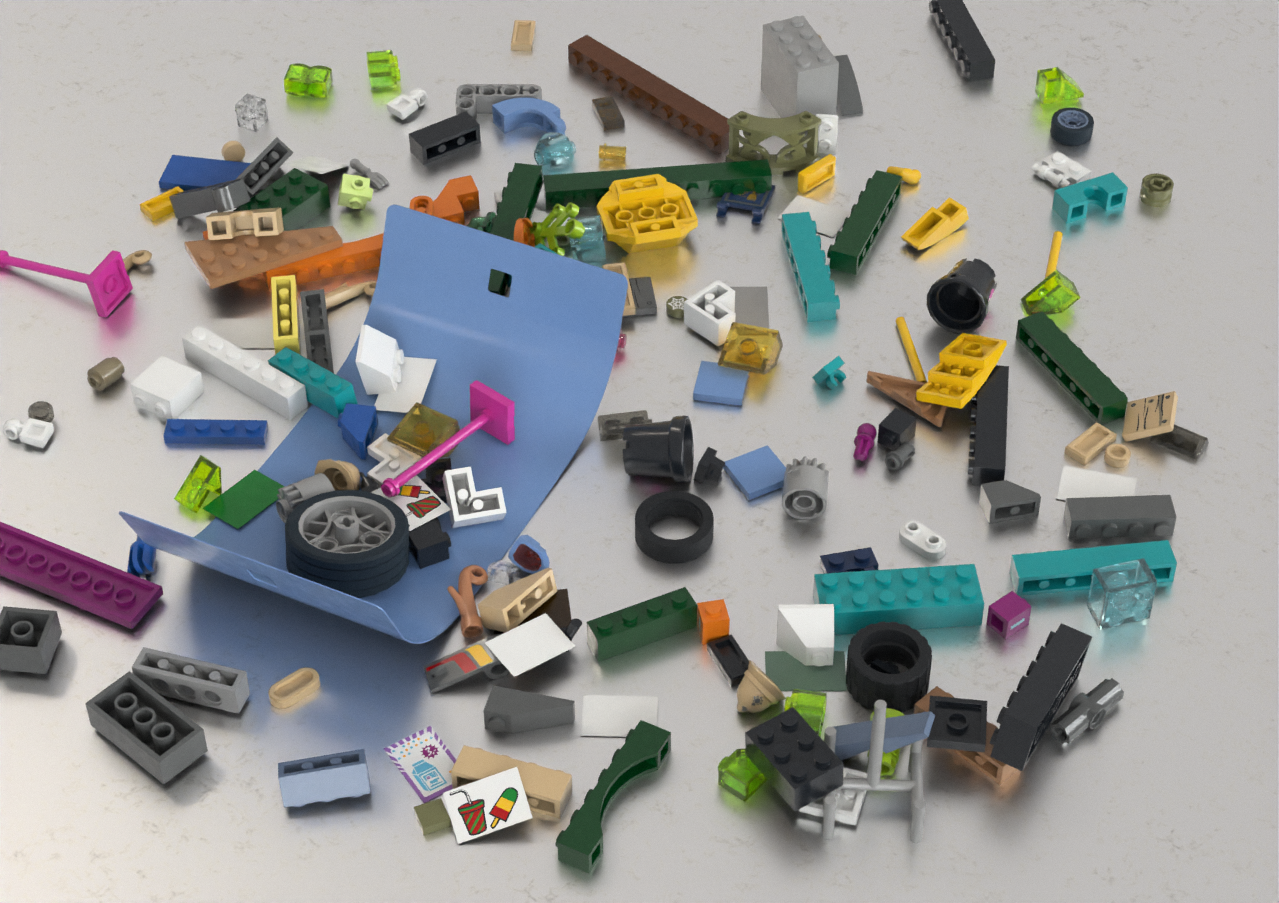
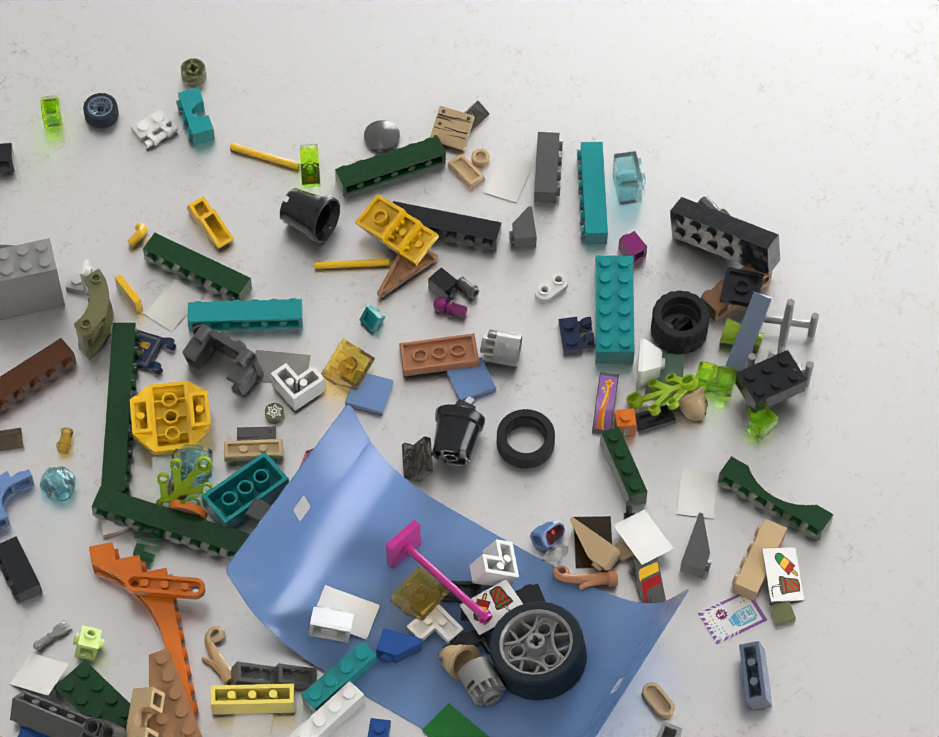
camera: 85 degrees left, 15 degrees up
none -> dark grey container [182,324,264,395]
none -> dark grey dish [364,120,400,151]
none -> nougat tile [399,333,480,376]
none -> slope [592,372,619,434]
none -> lime plant [626,373,699,416]

